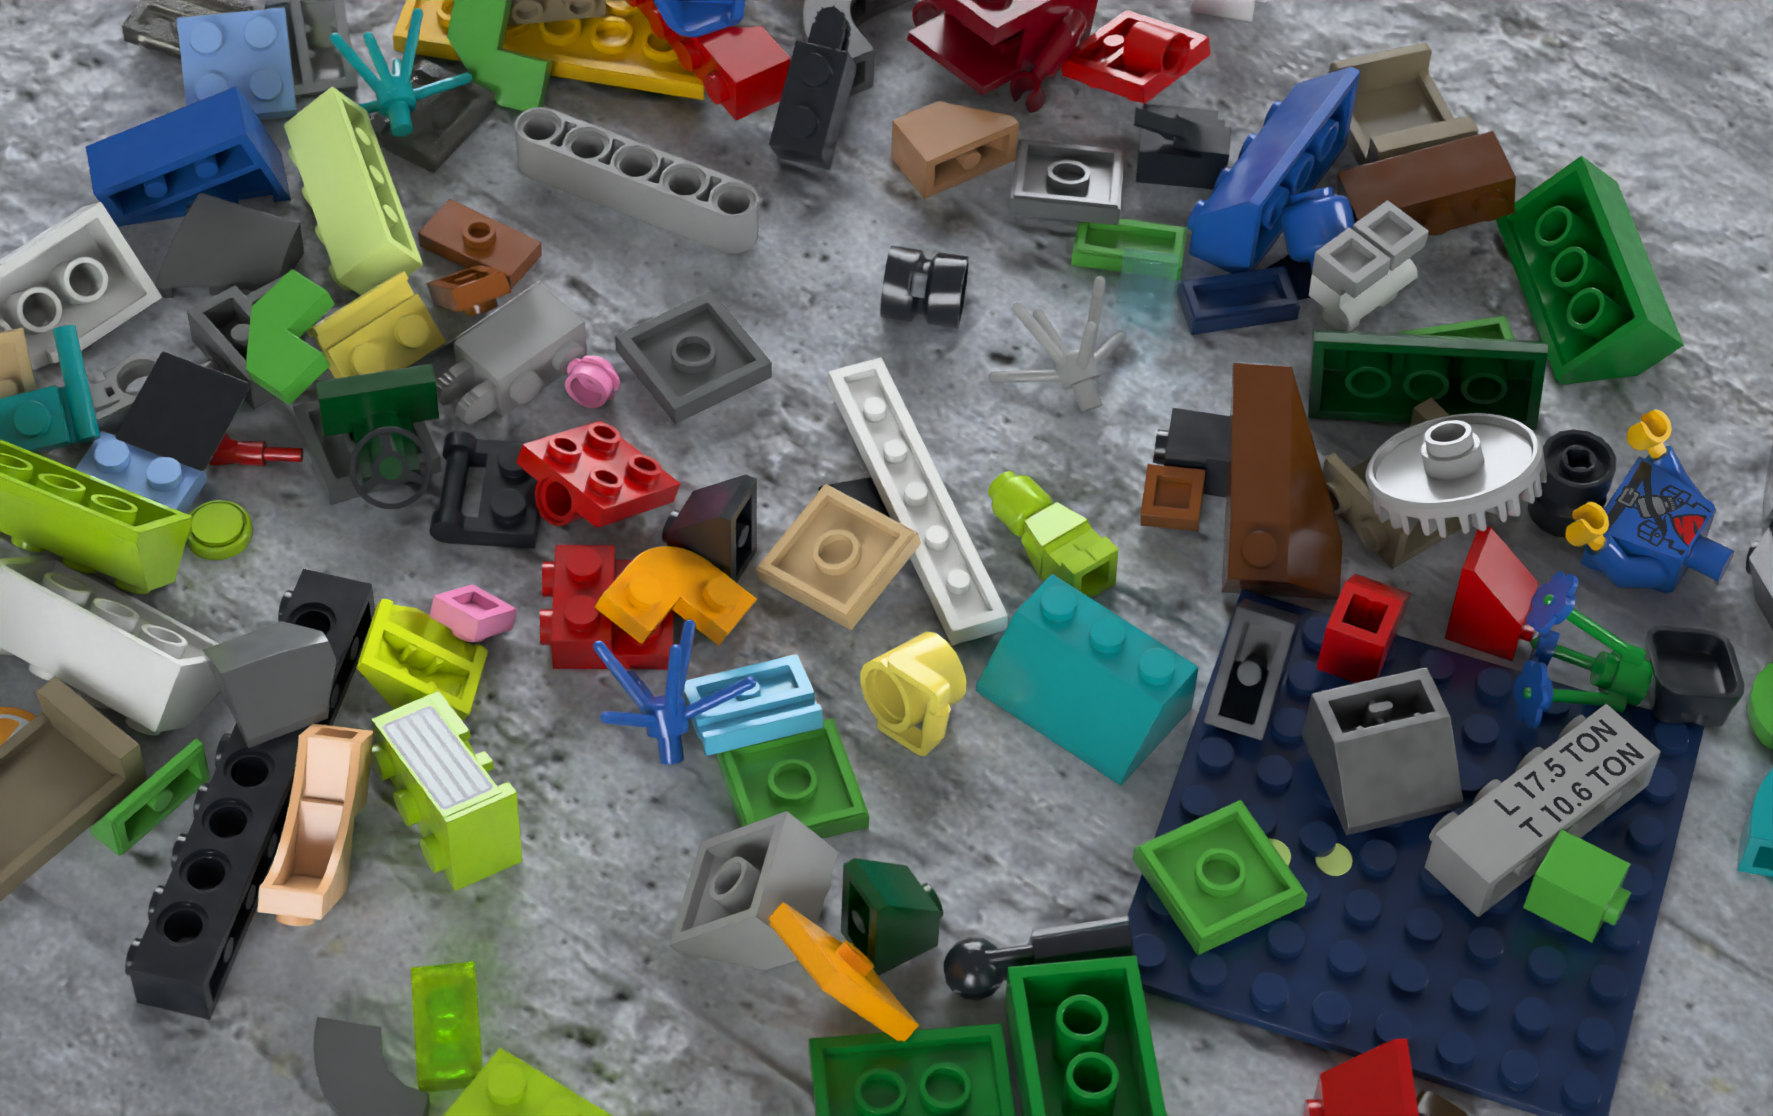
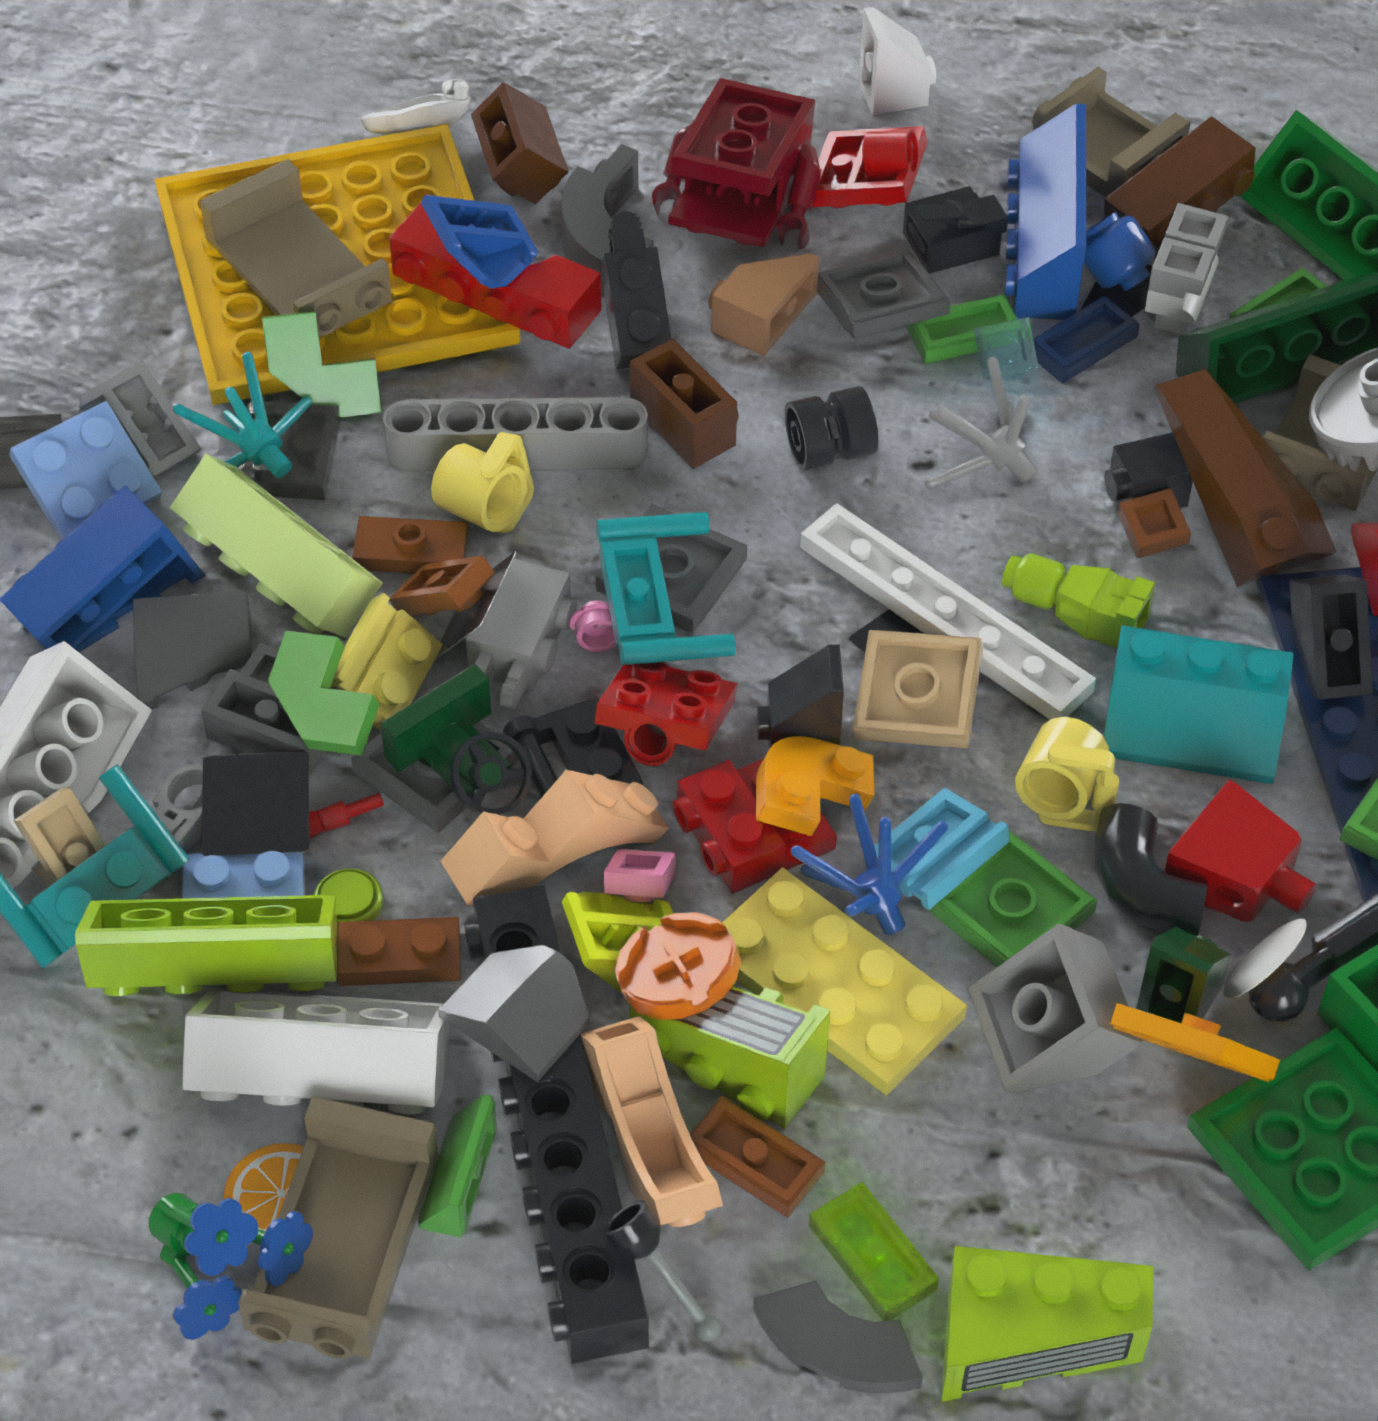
camera: 25 degrees left, 0 degrees up
none -> dark orange plate [337,917,461,987]
none -> light yellow piece [431,432,534,533]
none -> light nougat arch [440,770,669,906]
none -> teal plate [596,512,736,665]
none -> hinge [603,1200,721,1341]
none -> orange tile [615,912,741,1020]
none -> reddish brown brick [630,339,739,469]
none -> dark orange plate [690,1096,825,1218]
none -> light yellow plate [722,867,967,1096]
none -> black cylinder [1094,803,1208,936]
none -> red torso [1164,779,1317,922]
none -> white sticker [1223,919,1307,998]

